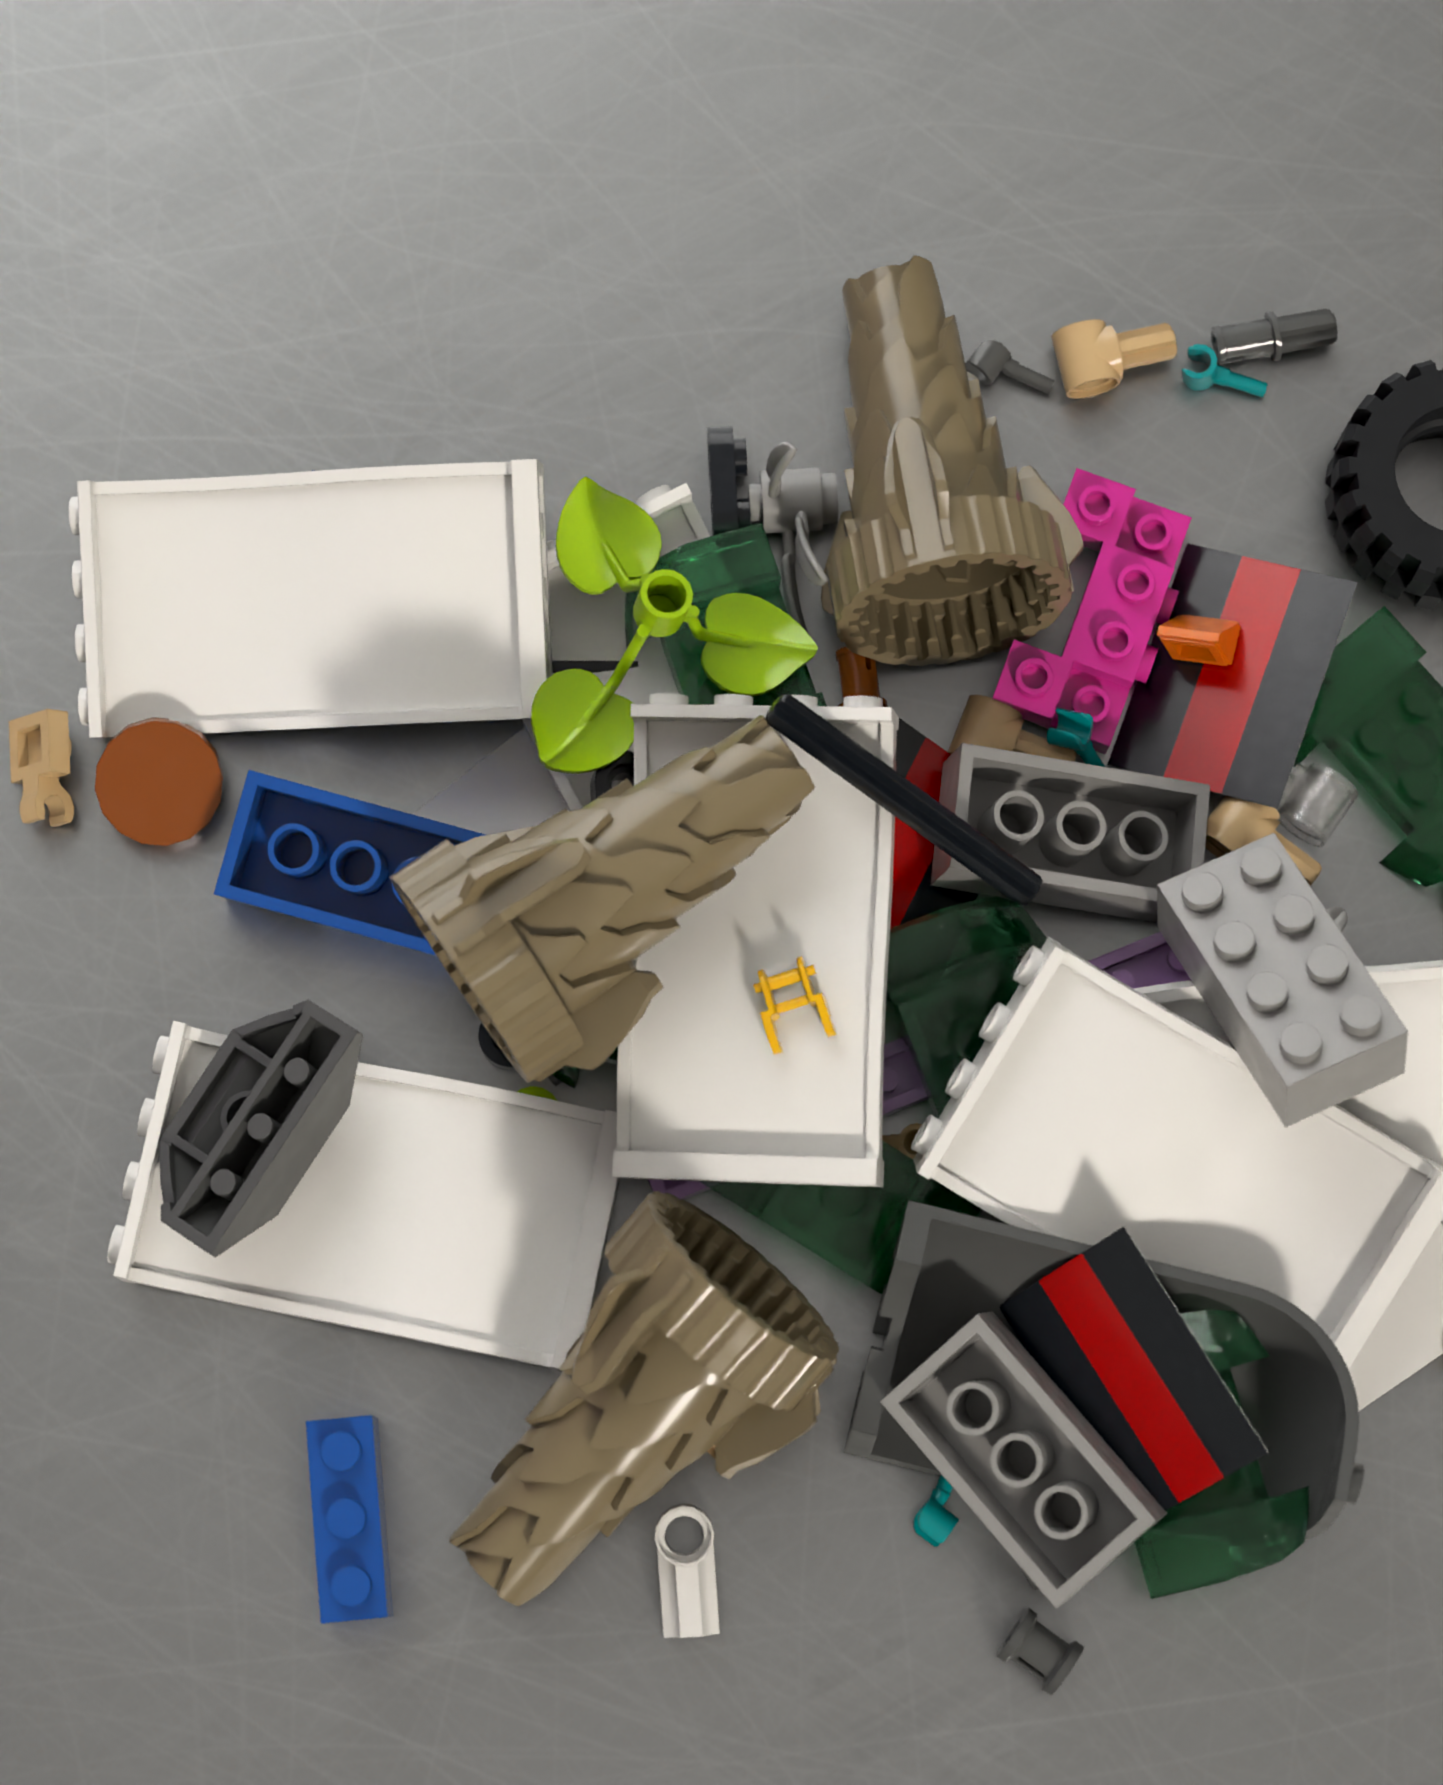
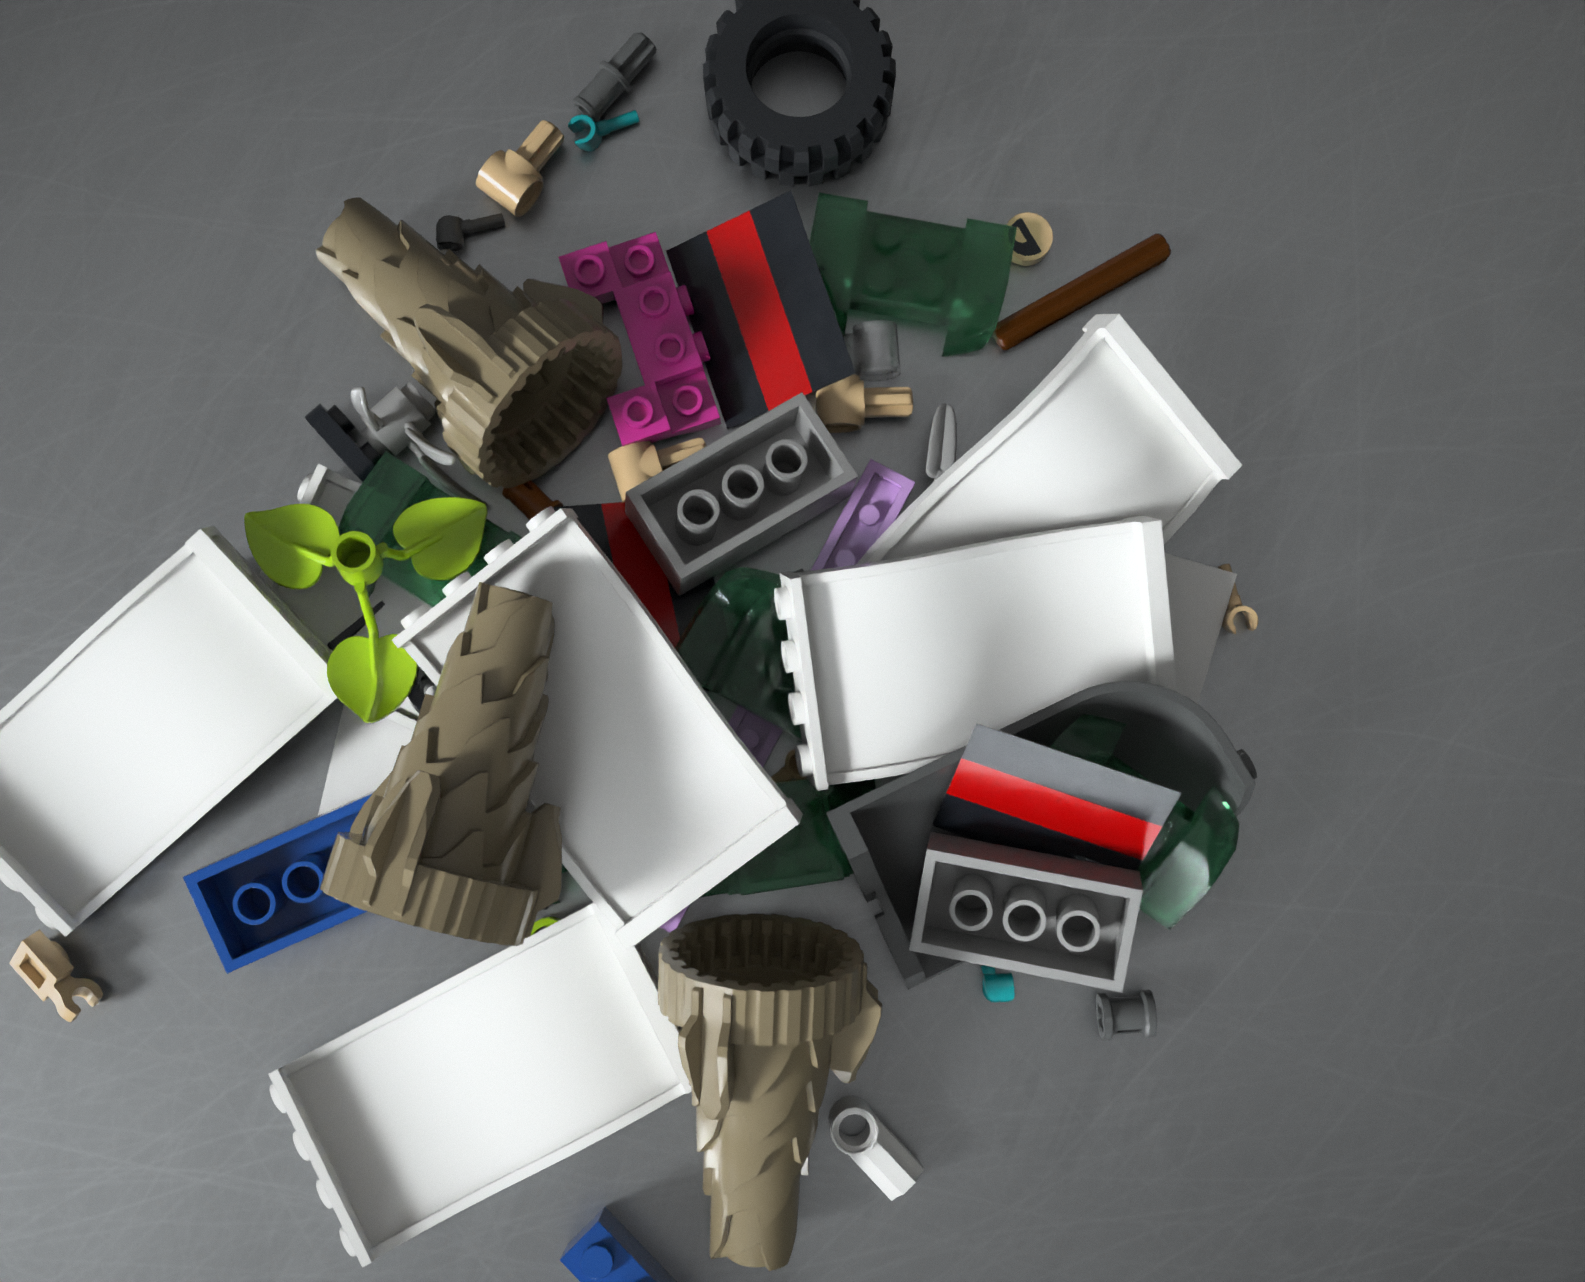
camera: 35 degrees left, 5 degrees up
dark orange tile [95,717,224,846] -> none
dark grey wedge [160,1000,363,1258] -> none
yellow piece [753,956,837,1055] -> none
black axle [765,694,1043,906] -> none
teal hand [1047,707,1105,767] -> none
orange slope [1157,615,1240,666] -> none
light grey brick [1157,833,1408,1128] -> none

